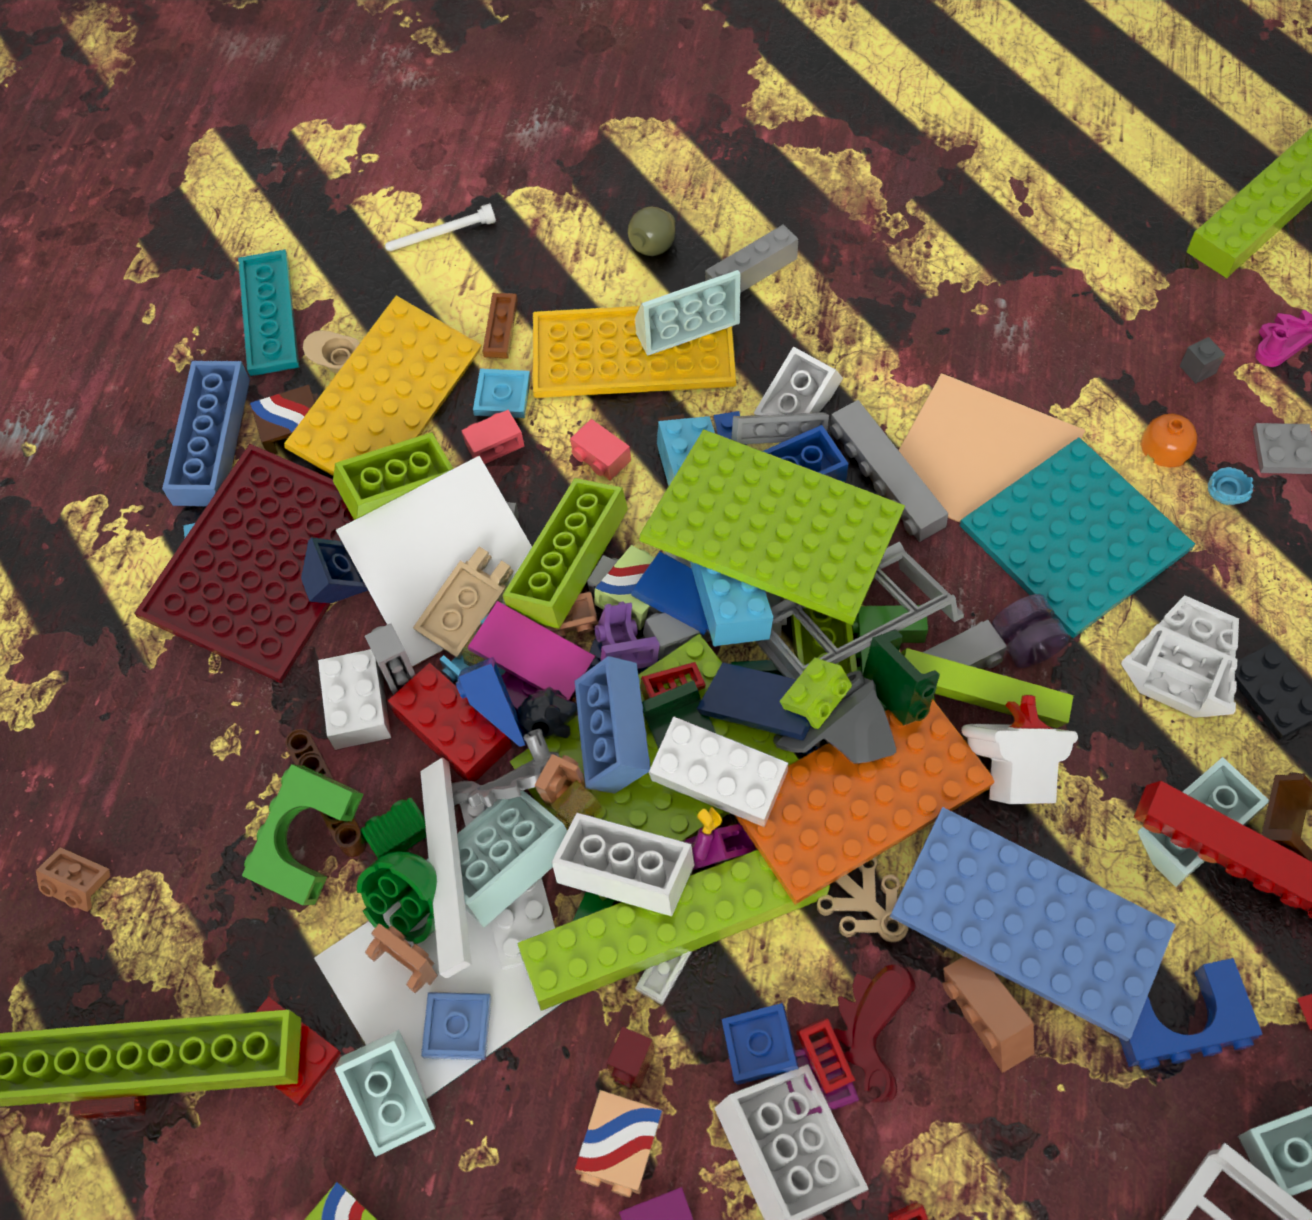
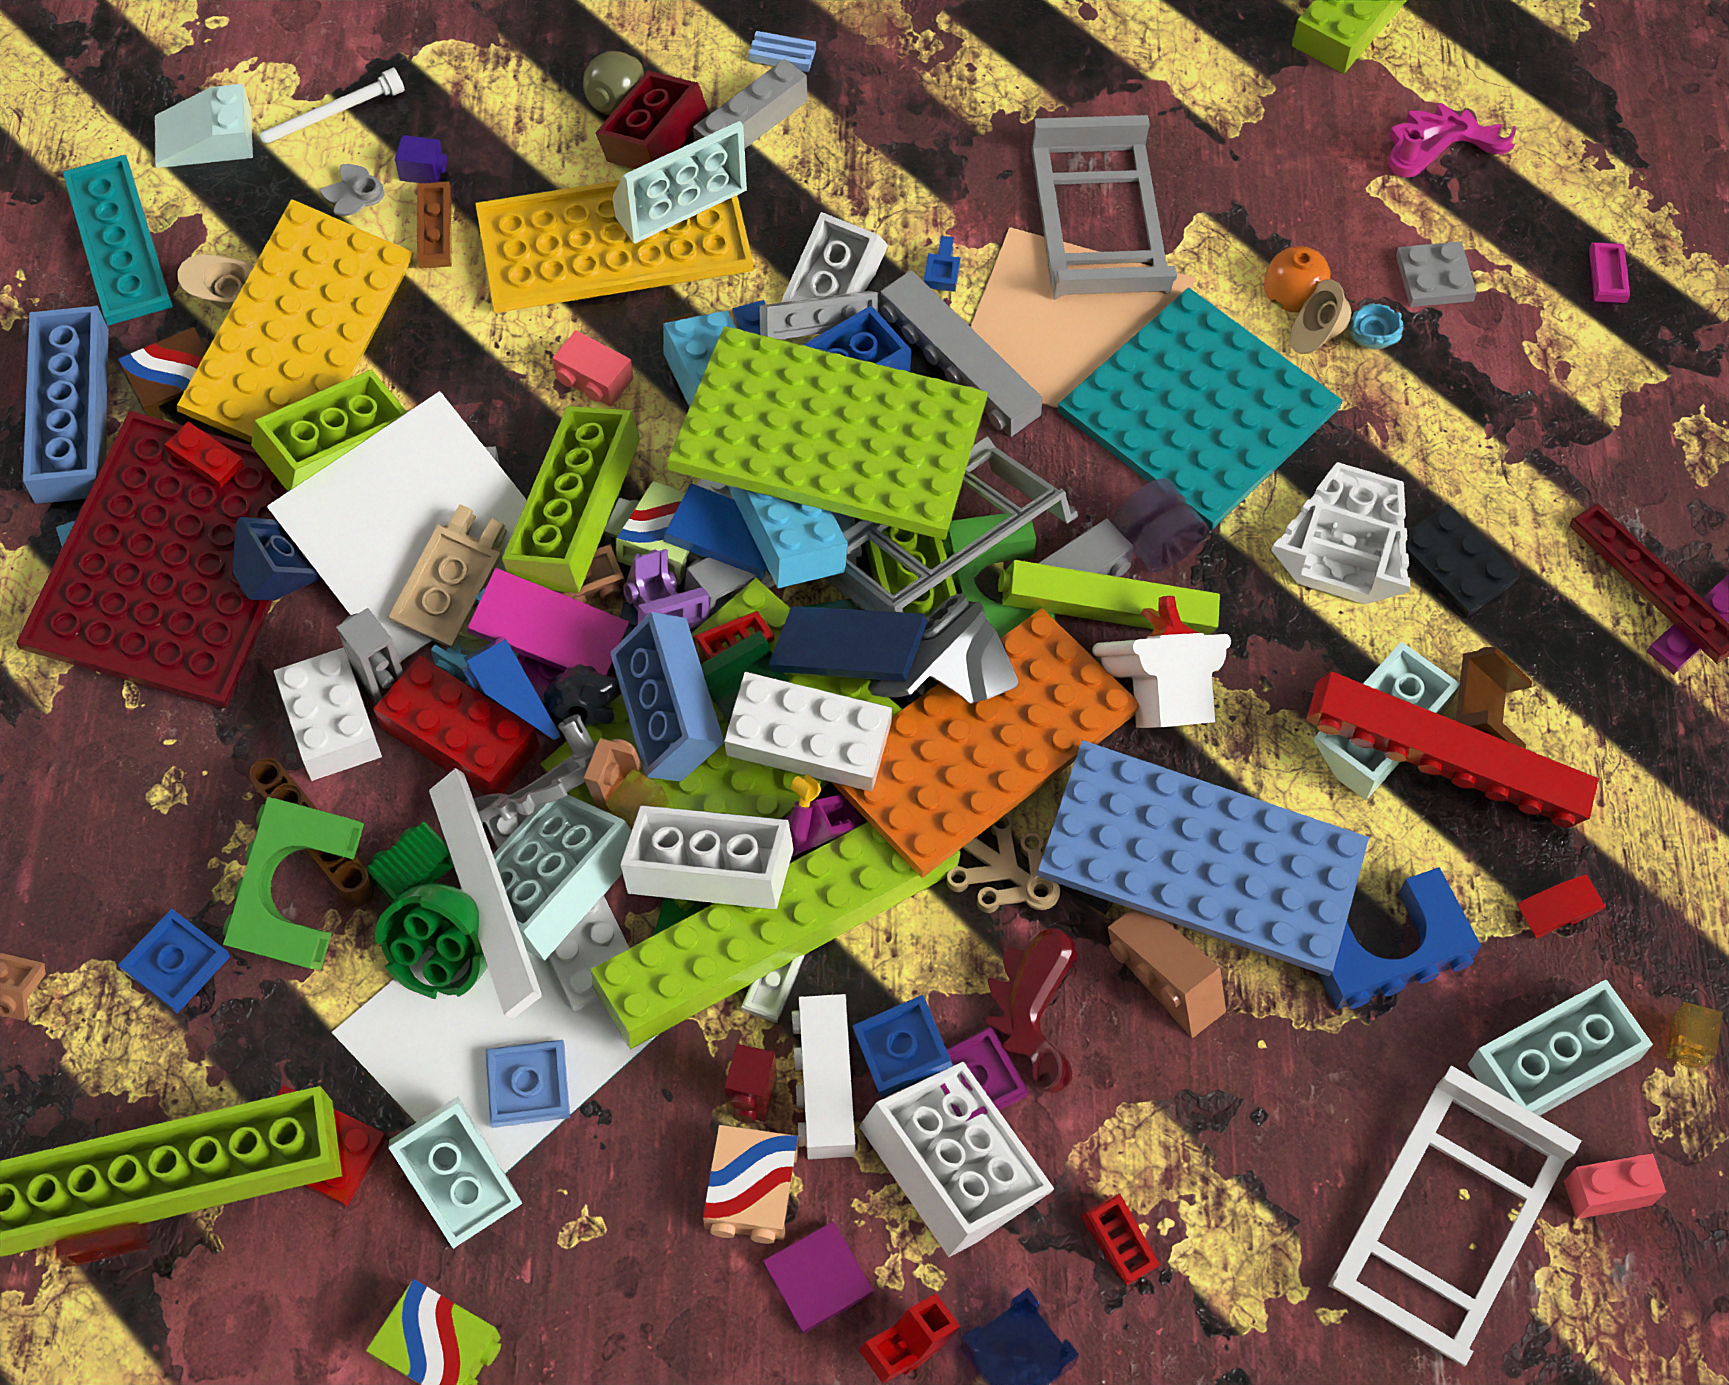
camera: 15 degrees left, 0 degrees up
nougat piece [365,923,438,994] -> none
coral brick [462,410,524,464] -> none
medium azure plate [473,369,531,418] -> none
lime bracket [779,657,852,729] -> none
red slope [796,1018,855,1094] -> none
dark green panel [863,629,940,725] -> none
dark grey brick [1180,337,1225,384] -> none
none -> blue plate [118,909,231,1014]
none -> light aqua slope [155,84,253,168]
none -> red plate [165,422,243,489]
none -> light grey plate [320,164,385,216]
none -> dark purple brick [395,135,447,183]
none -> dark red brick [595,71,709,169]
none -> light blue tile [748,31,816,72]
none -> white brick [792,994,855,1159]
none -> blue plate [923,235,961,292]
none -> light grey piece [1031,115,1177,300]
none -> tan piece [1290,279,1351,354]

